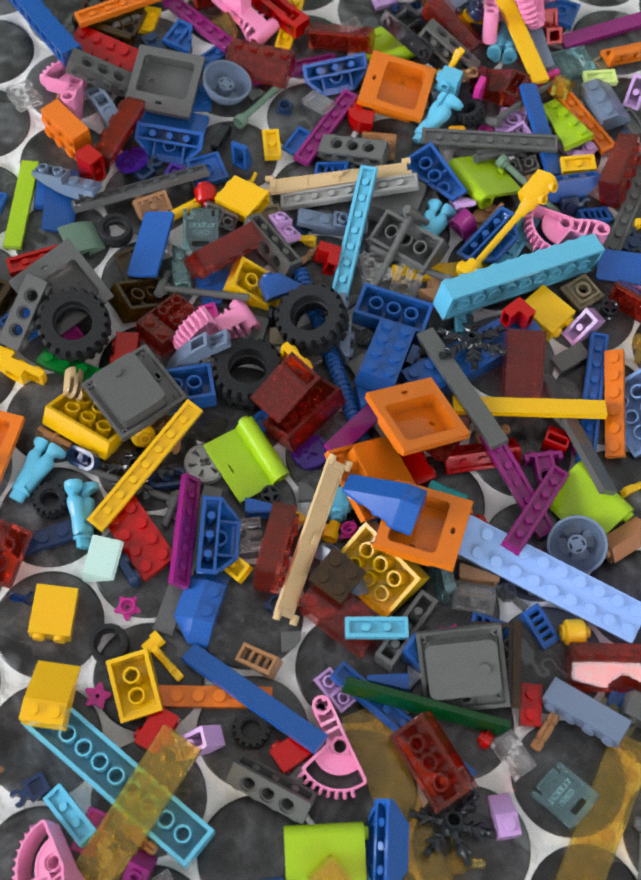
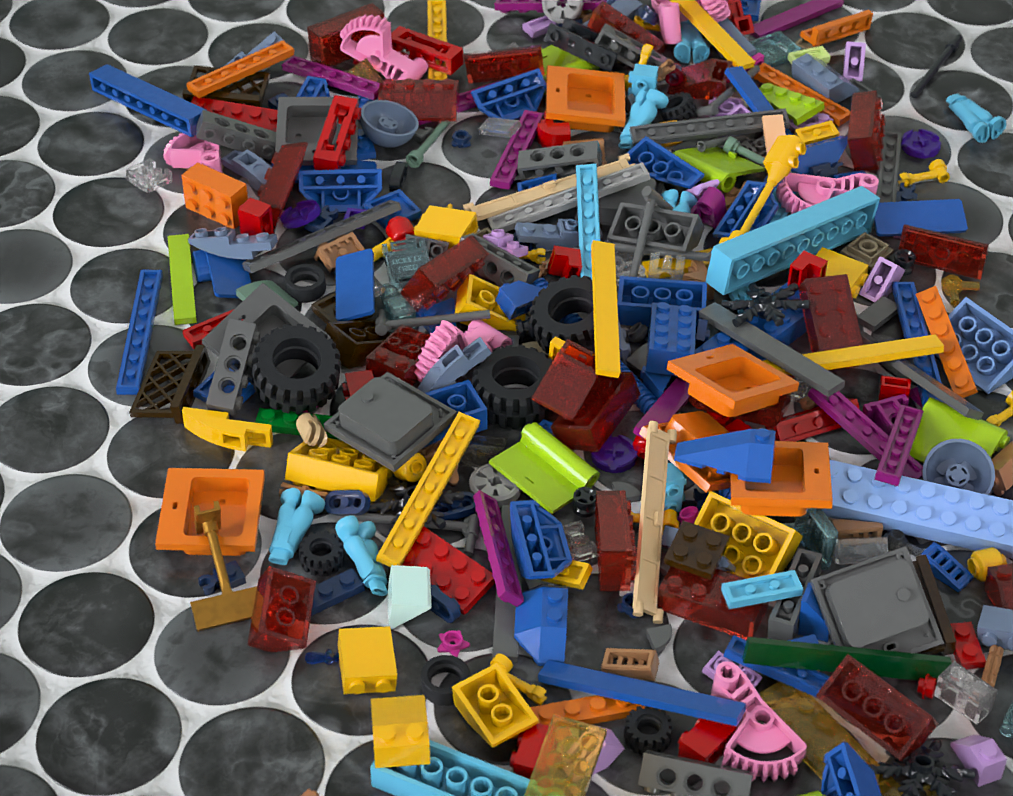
camera: 10 degrees left, 20 degrees down
dark pink plate [85,682,112,710] -> none
yellow plate [138,6,162,35] -> none
blue slope [231,140,252,171] -> none
blue slope [245,498,285,519] -> none
yellow plate [262,129,282,161] -> none
blue tile [281,126,311,156] -> none
dark pink tile [473,76,487,101] -> none
clear yellow slope [550,75,576,101] -> none
none -> red brick [313,95,361,170]
none -> yellow tile [591,240,621,378]
none -> light nougat tile [762,115,786,154]

